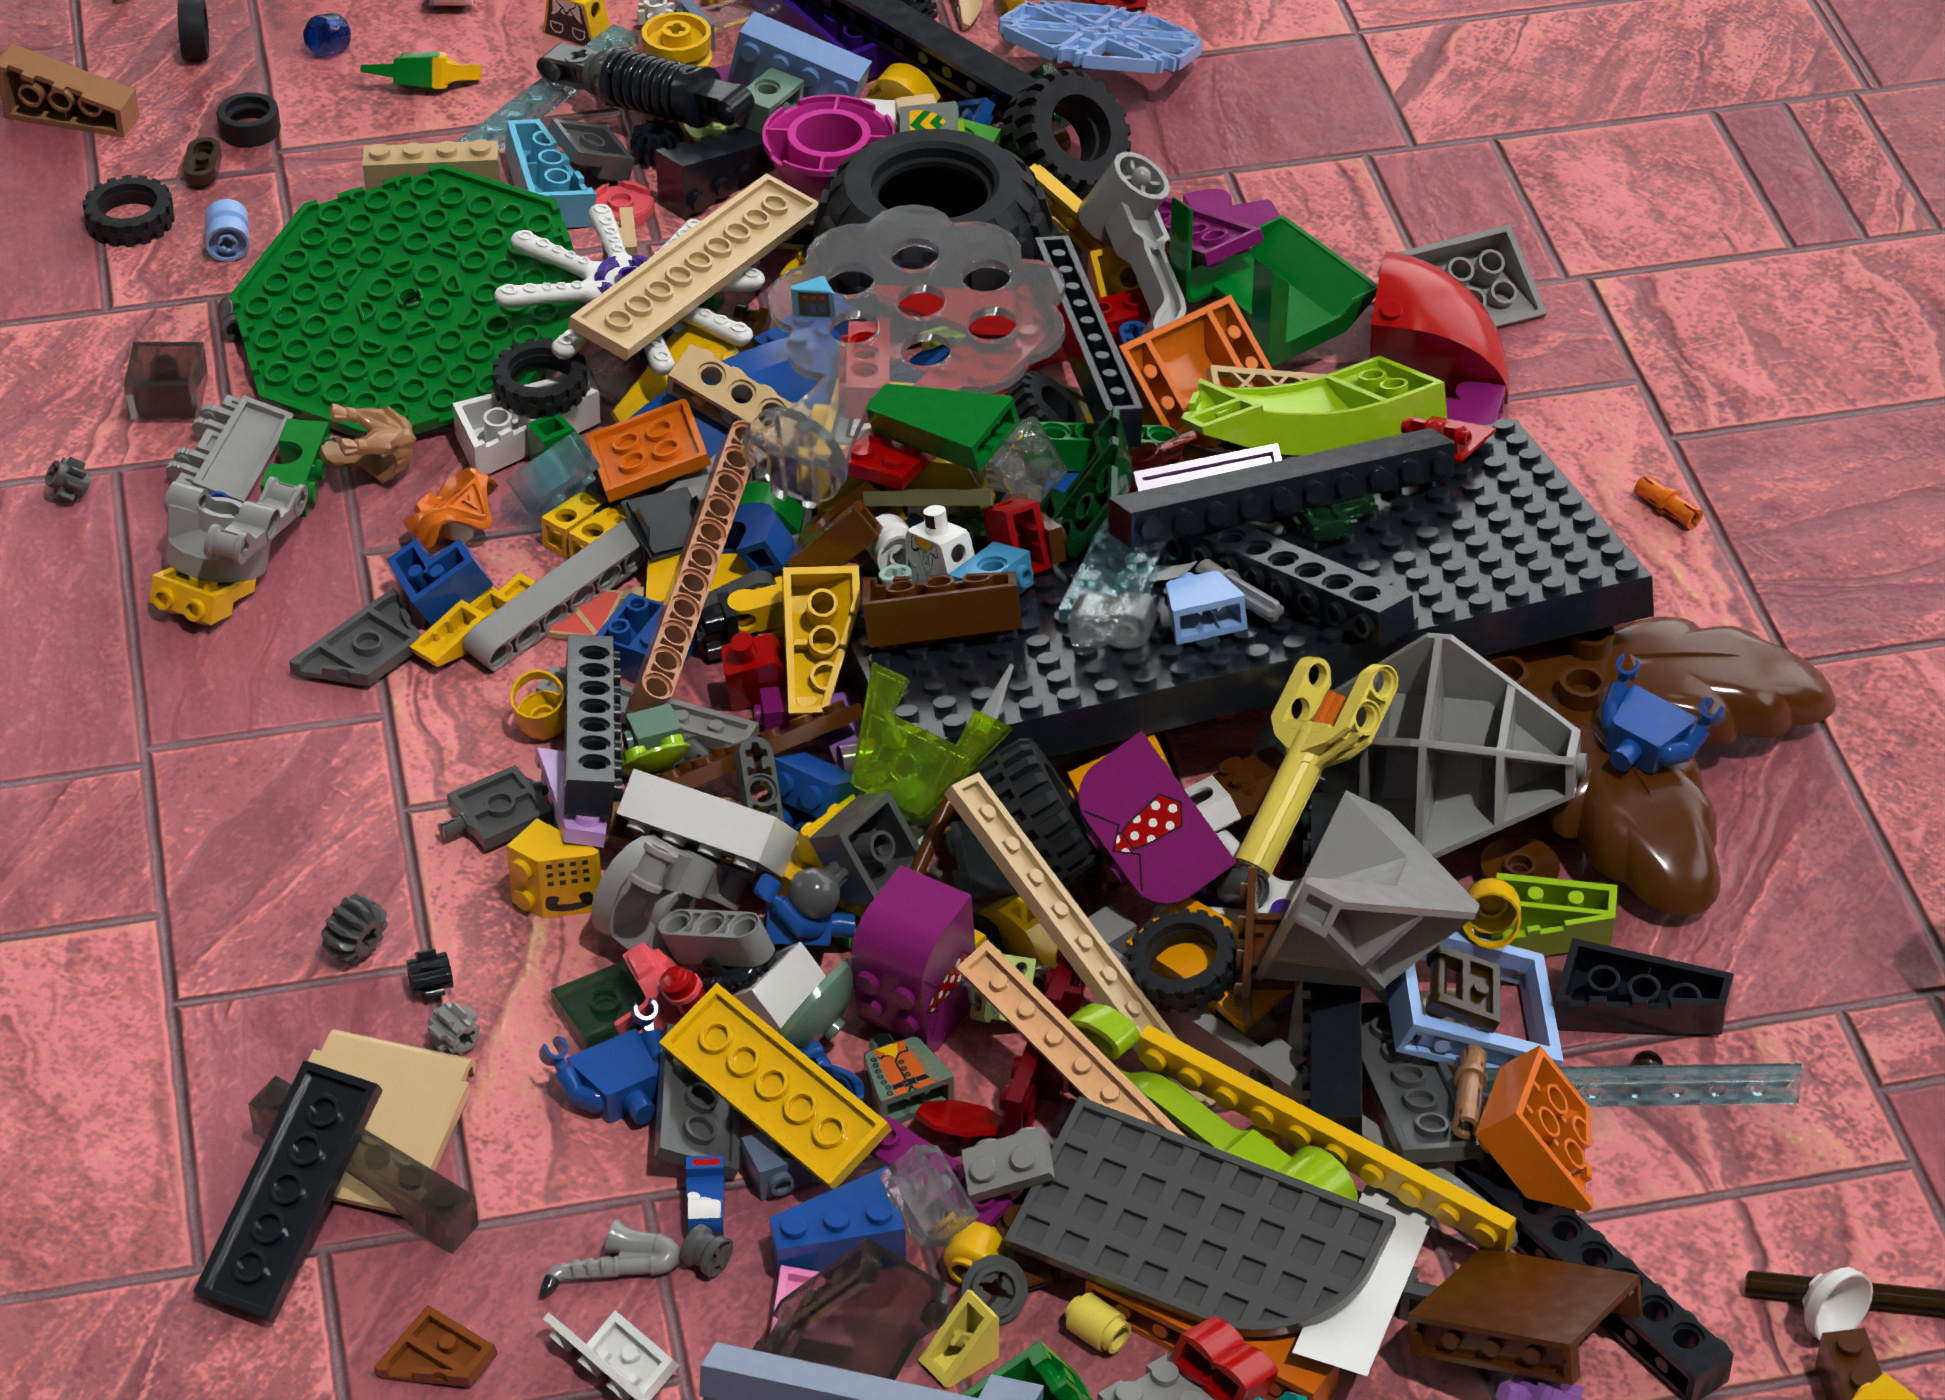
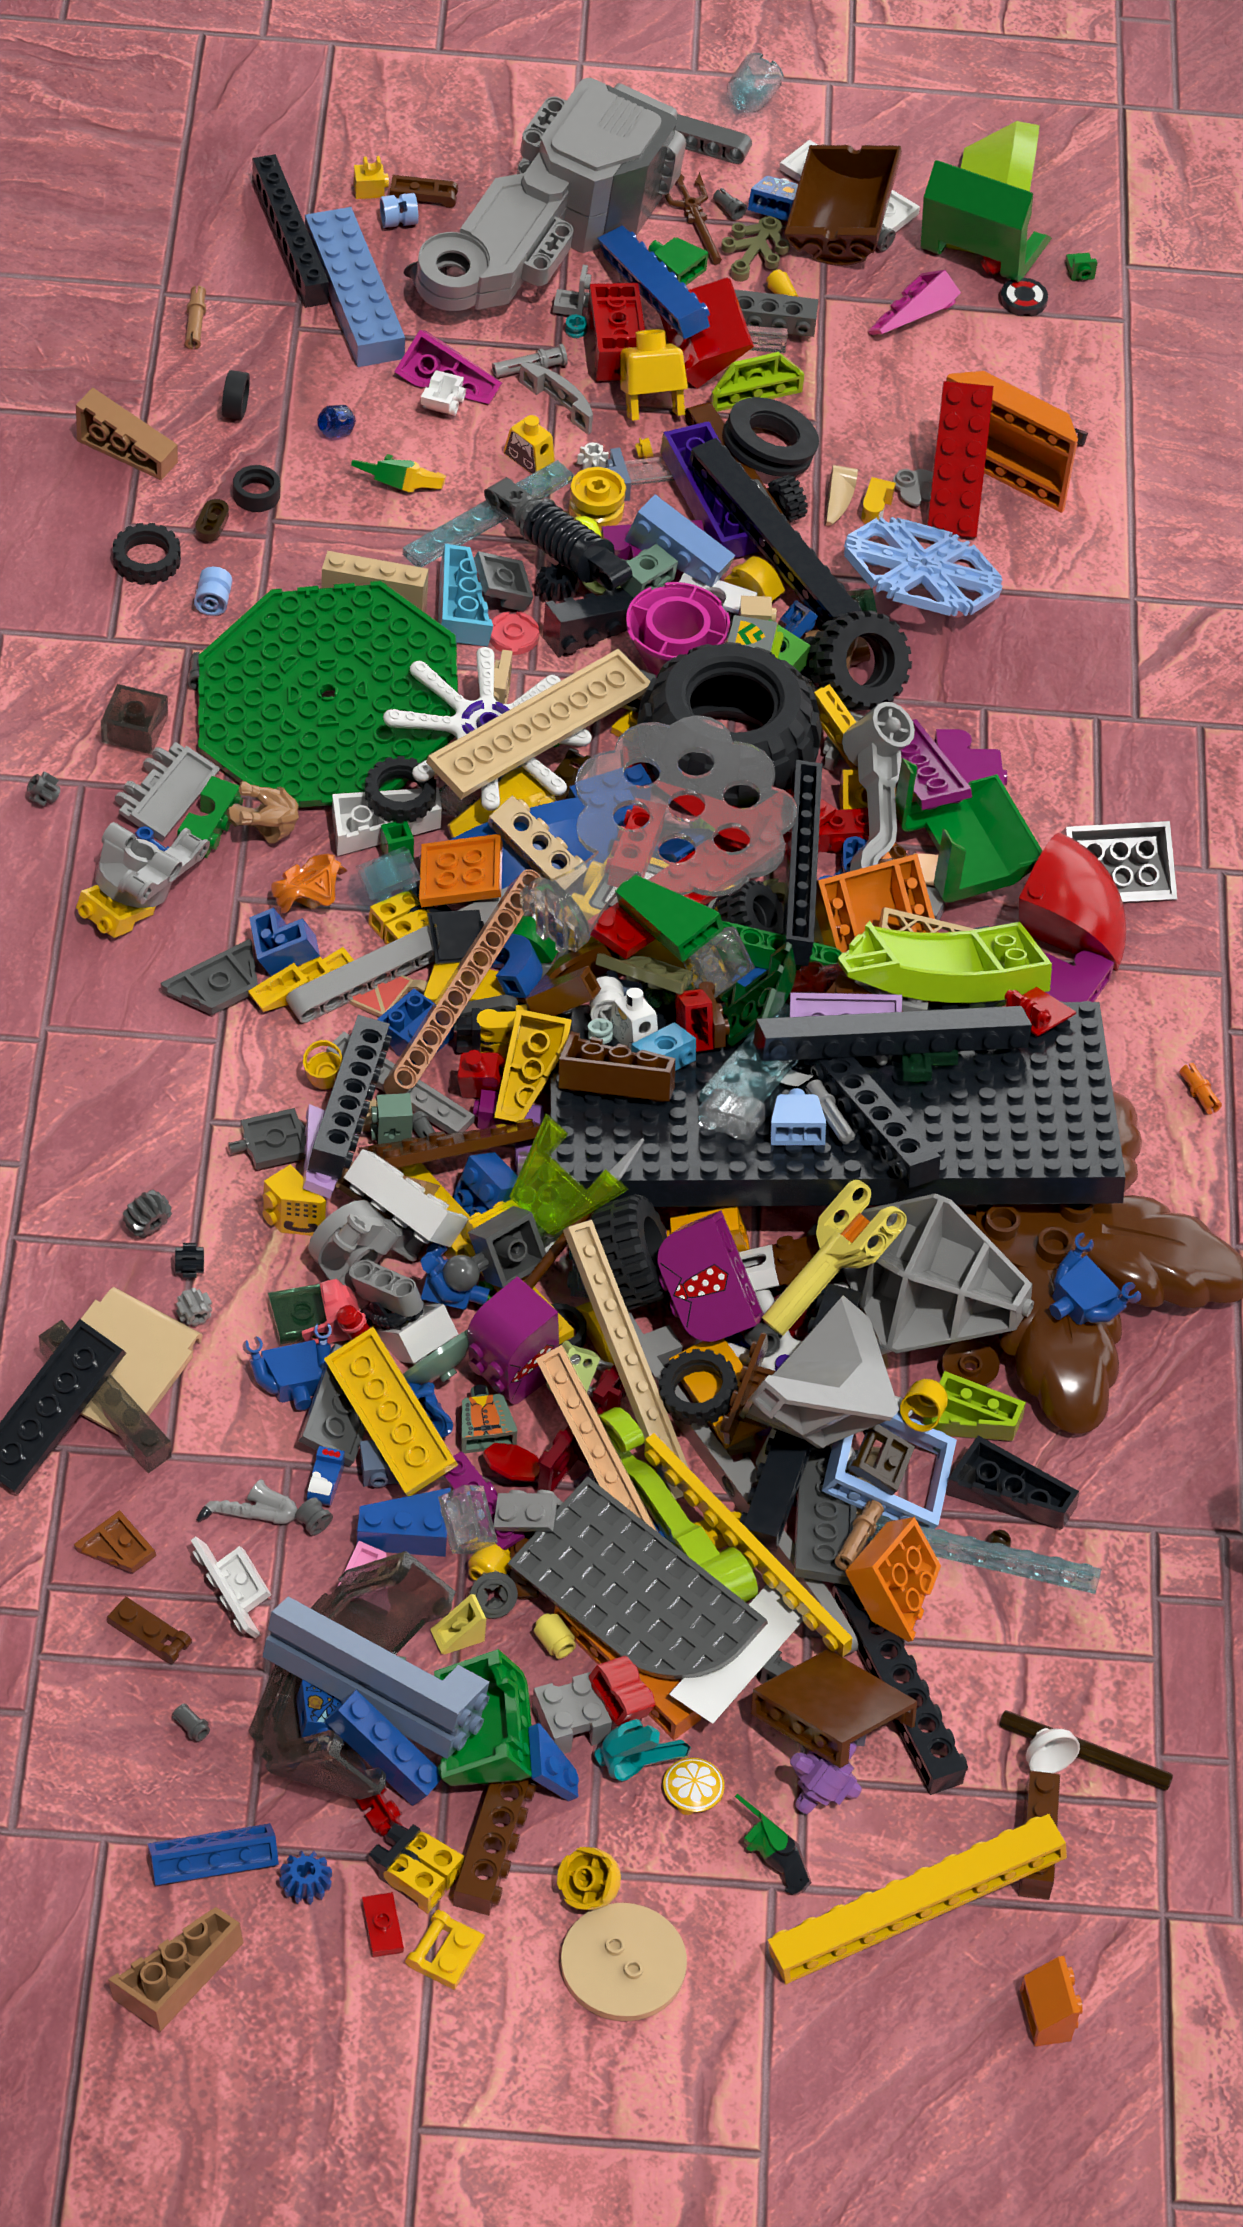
camera: 10 degrees right, 10 degrees up
lime dish [621,734,691,776] -> none
dark grey beam [734,737,785,823] -> none
slope [790,276,835,318] -> none

